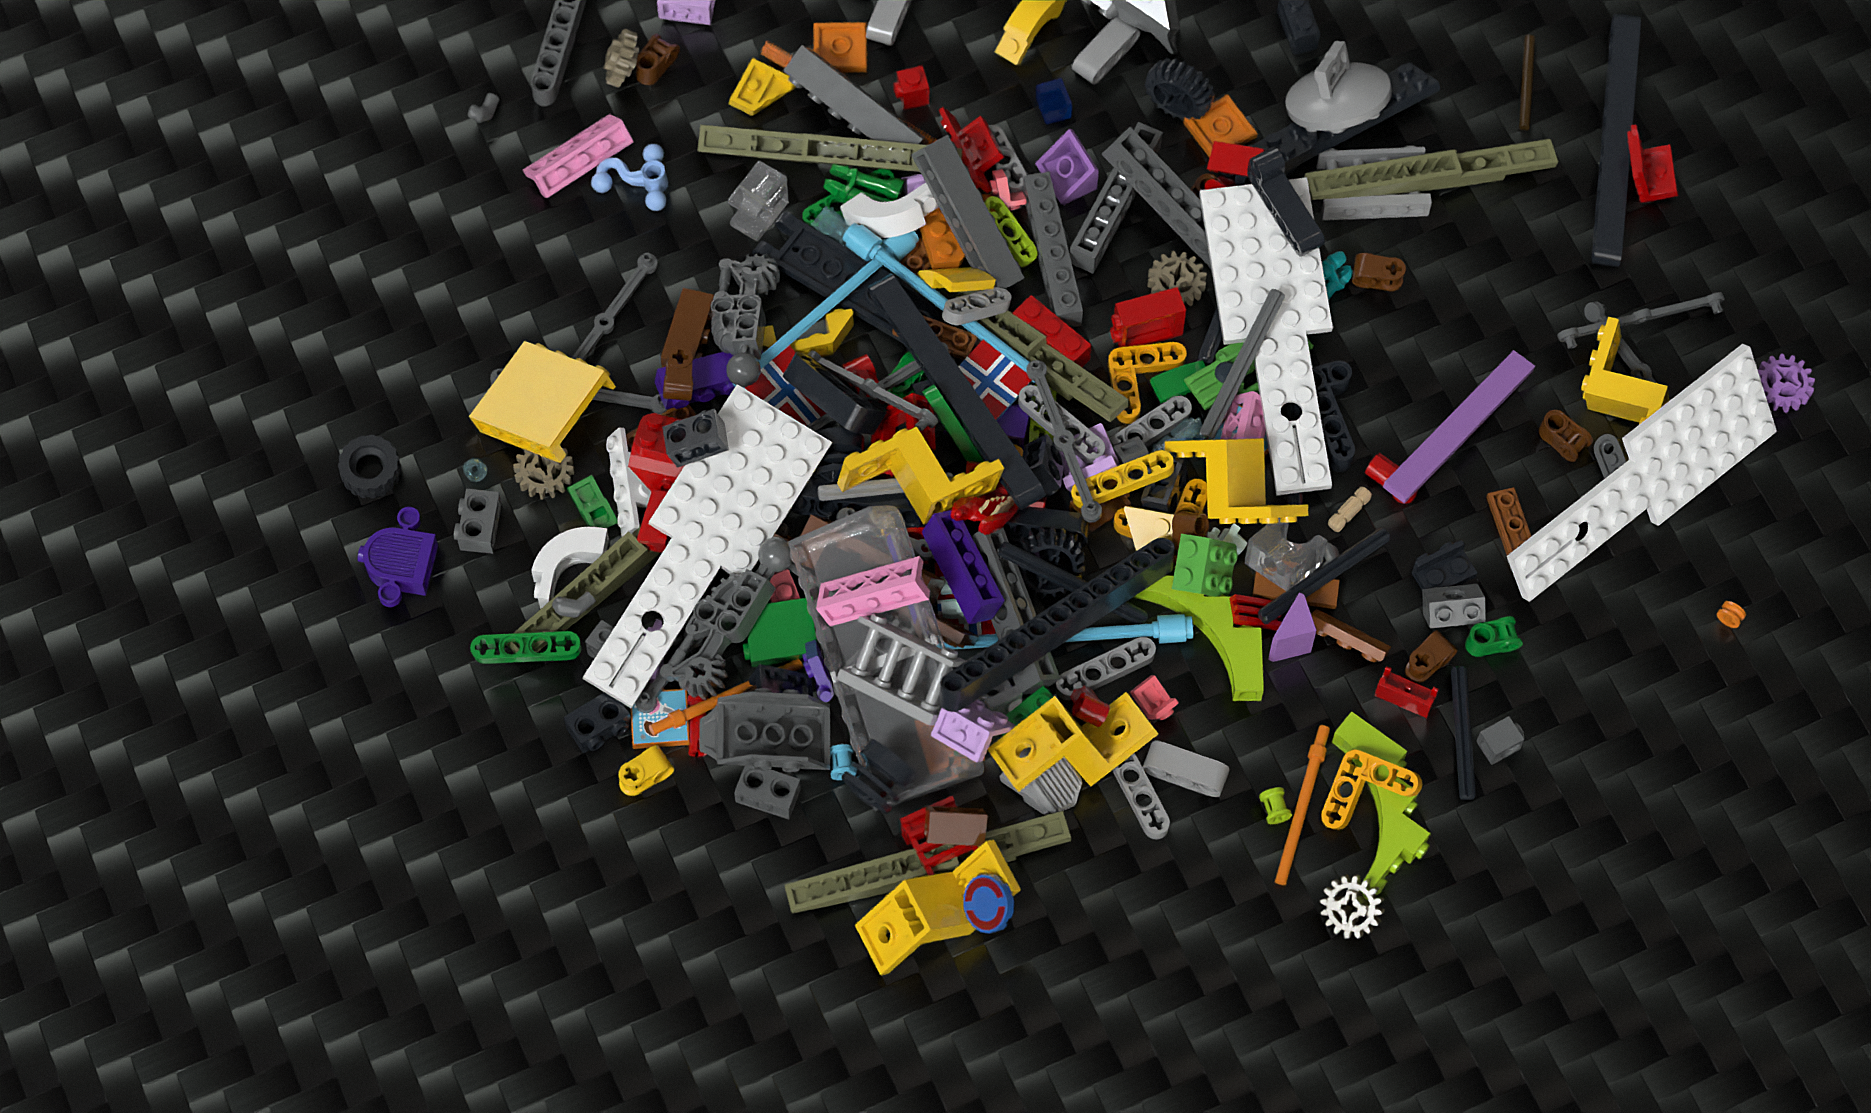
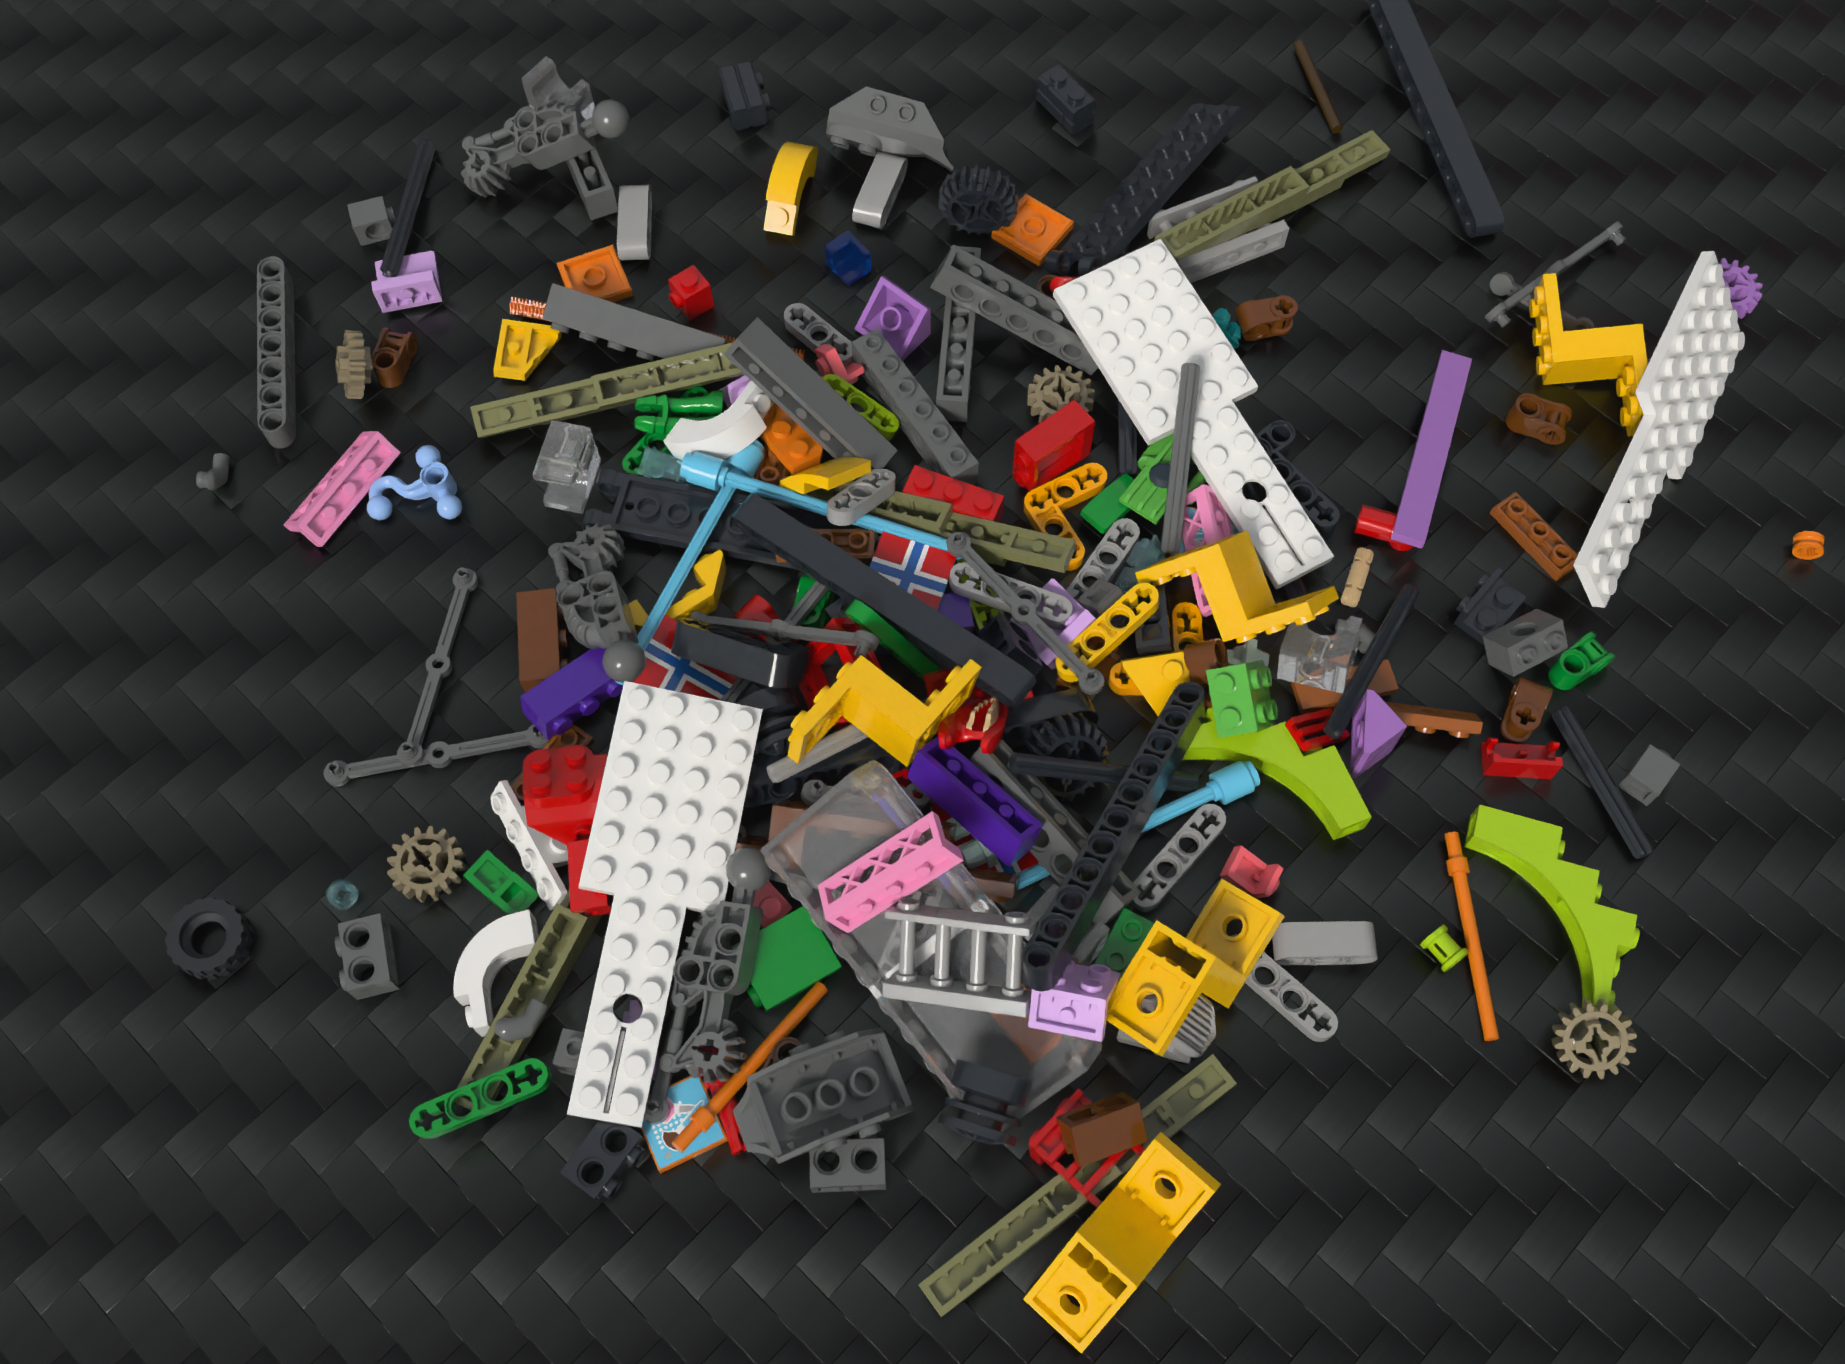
camera: 20 degrees left, 0 degrees up
dark purple piece [358,507,438,607] -> none
yellow panel [469,341,616,463] -> none
yellow piece [619,745,674,796] -> none
black brick [662,409,729,468] -> none
reddish brown piece [663,346,693,401] -> none
black bracket [749,664,813,697] -> none
dark purple plate [802,640,834,702] -> none
medium azure bush [830,744,856,780] -> none
red bracket [939,107,1004,194] -> none
blue tile [963,874,1014,933] -> none
red piece [1070,685,1110,728] -> none
red hinge [1207,141,1265,177] -> none
black beam [1247,146,1325,257] -> none
light grey bracket [1286,41,1392,133] -> none
light orange beam [1321,750,1422,830] -> none
dark grey plate [1594,434,1629,479] -> none
red plate [1627,125,1678,203] -> none

